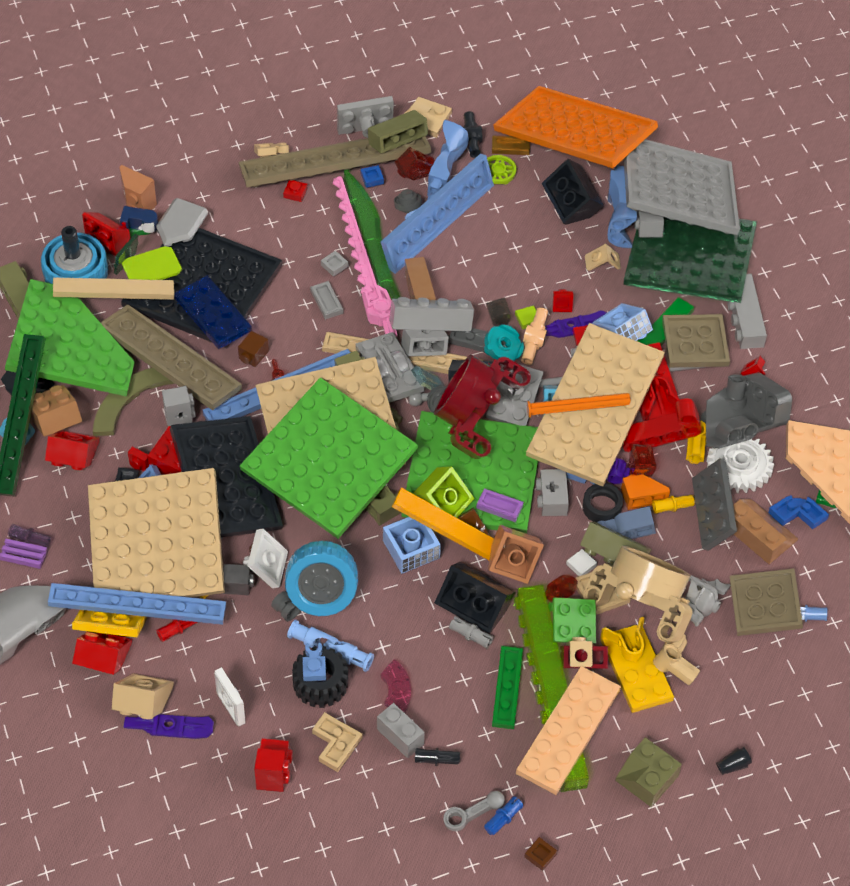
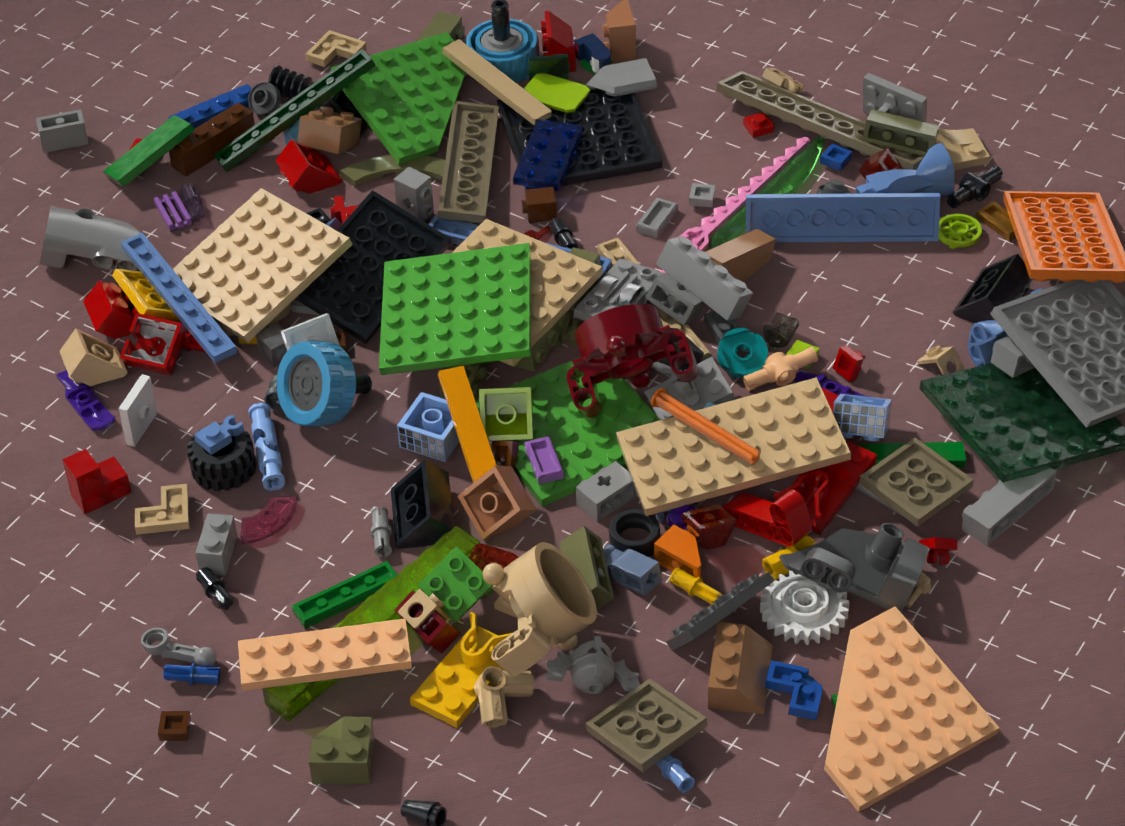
camera: 55 degrees right, 10 degrees down
none -> red piece [120,313,187,376]
none -> black axle [549,217,578,249]

